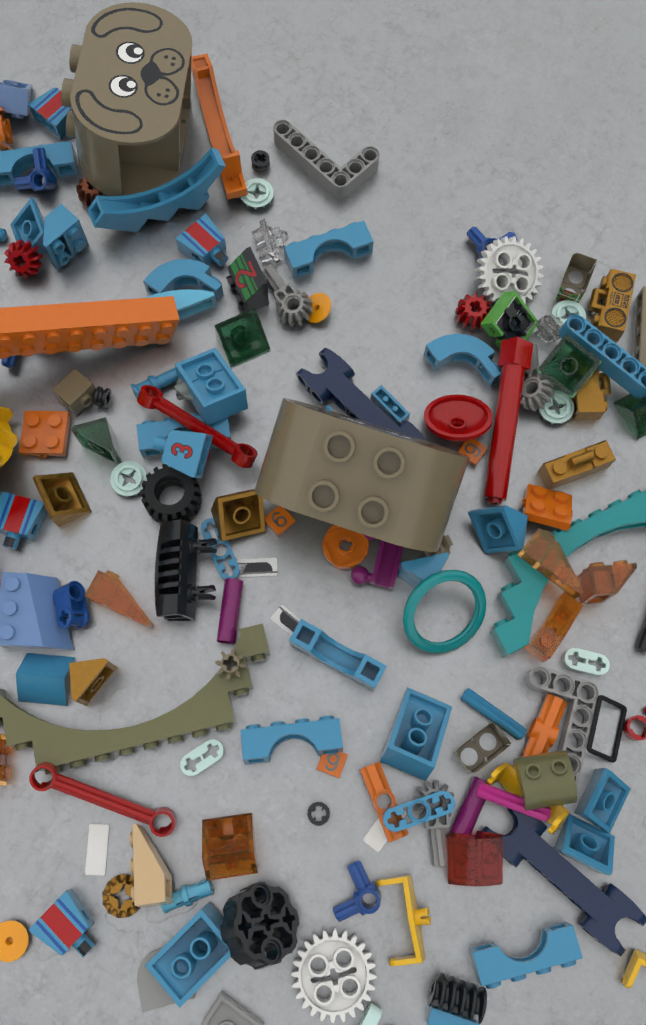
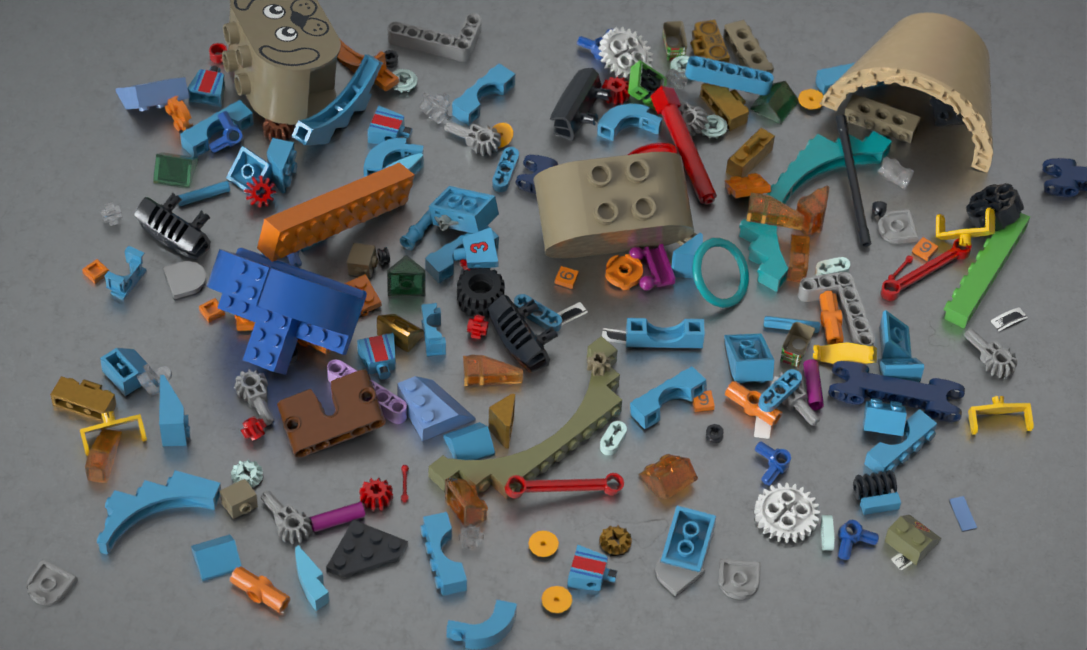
camera: 30 degrees left, 20 degrees down
blue piece [53,581,90,628] -> none
white sticker [85,824,109,876] -> none
light aqua gear [110,461,147,497] -> none
tan slope [129,824,173,908] -> none
red piece [137,385,258,468] -> none
medium azure pin [161,878,214,913] -> none
pearl gold slope [211,489,265,541] -> none
clear green slope [214,308,270,366] -> none
magenta piece [217,578,243,644] -> none
black connector [220,882,299,970] -> none
black slope [226,247,269,314] -> none
yellow piece [376,874,431,966] -> none
clear red slope [447,831,503,886] -> none
dark azure slope [468,505,528,553] -> none
dark pink axle [476,782,551,822] -> none
olive brick [513,750,577,811] -> none
clear green slope [537,334,603,398] -> none
black piece [587,695,627,763] -> none
none -> dark azure piece [421,303,446,356]
none -> red gear [467,315,489,339]
none -> dark azure beam [492,147,519,192]
none -> light orange piece [528,530,559,557]
none -> black piece [550,68,612,140]
none -> dark azure slope [863,398,907,436]

